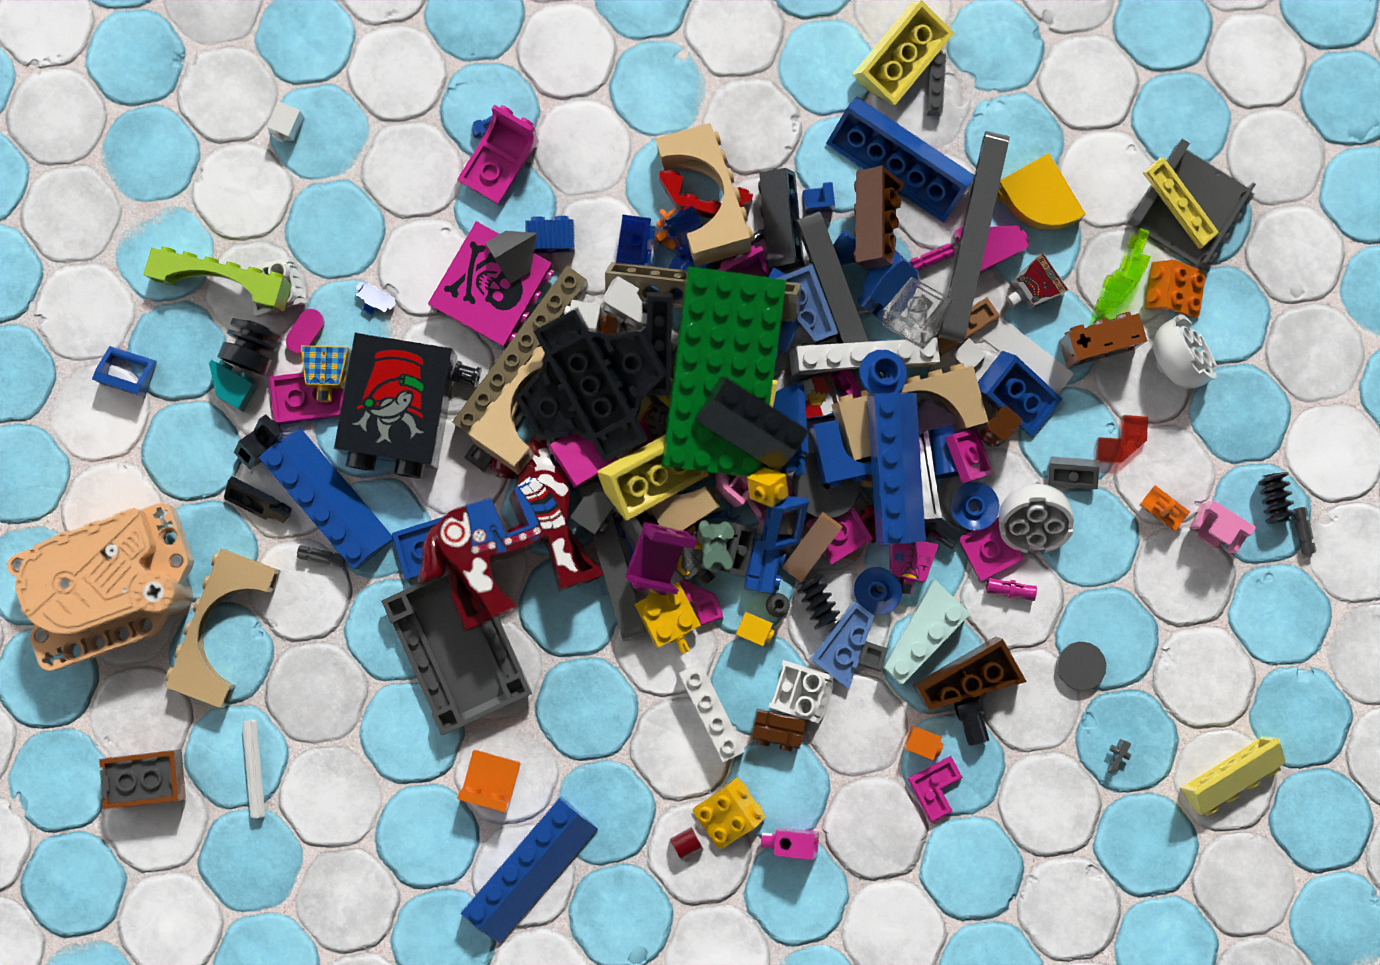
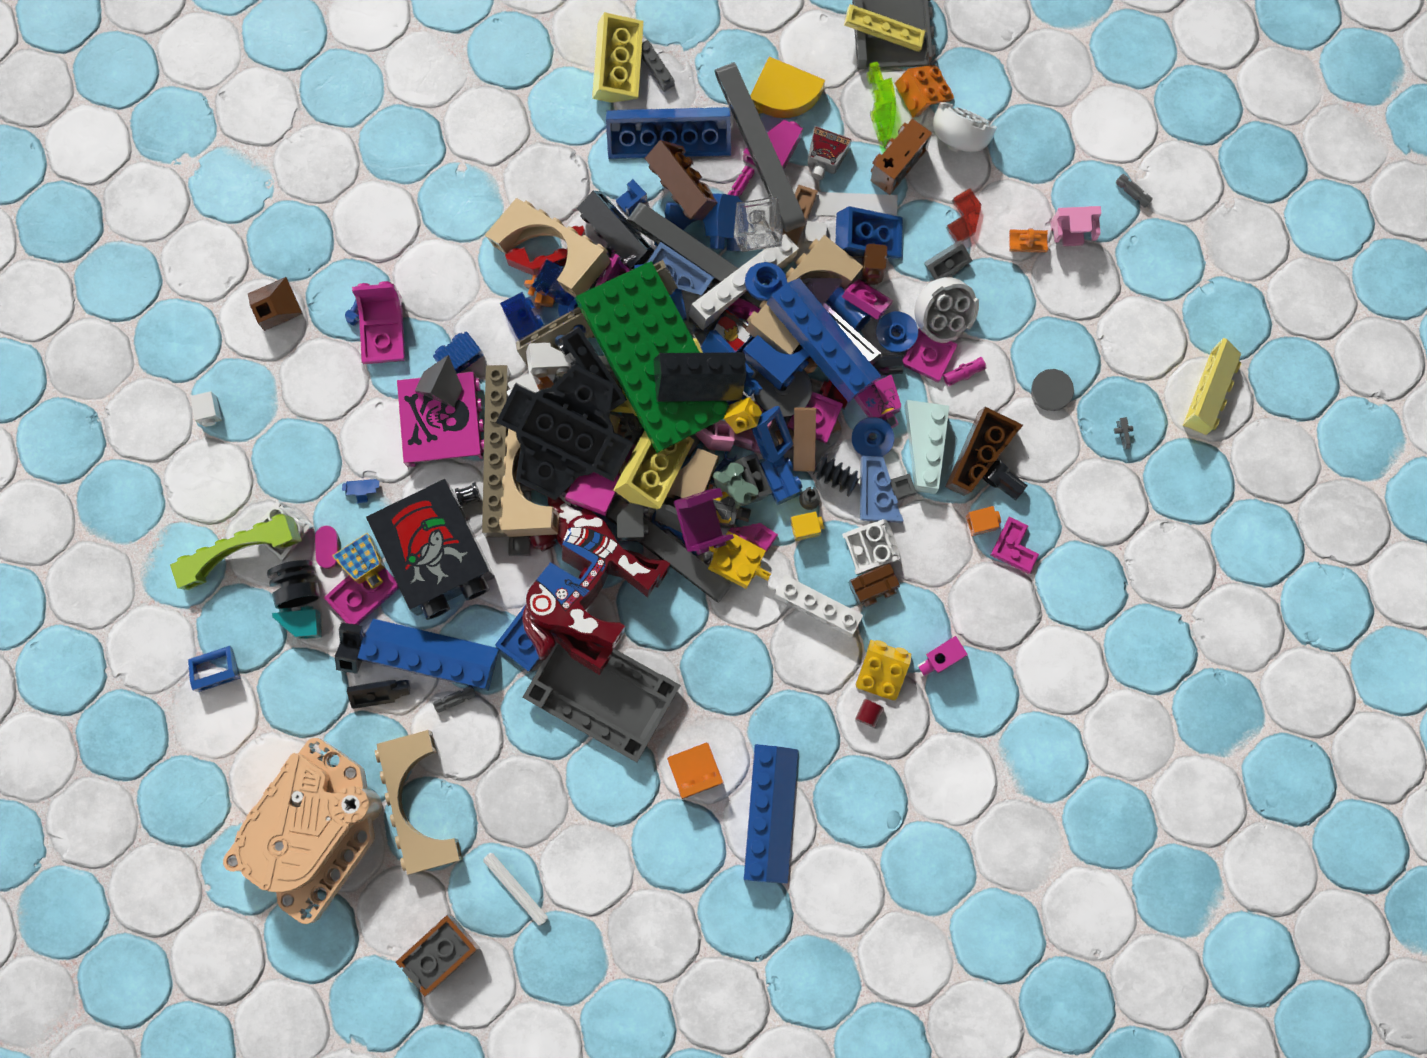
camera: 30 degrees left, 5 degrees down
black piece [1258,472,1296,524] -> none
none -> reddish brown slope [248,277,303,331]

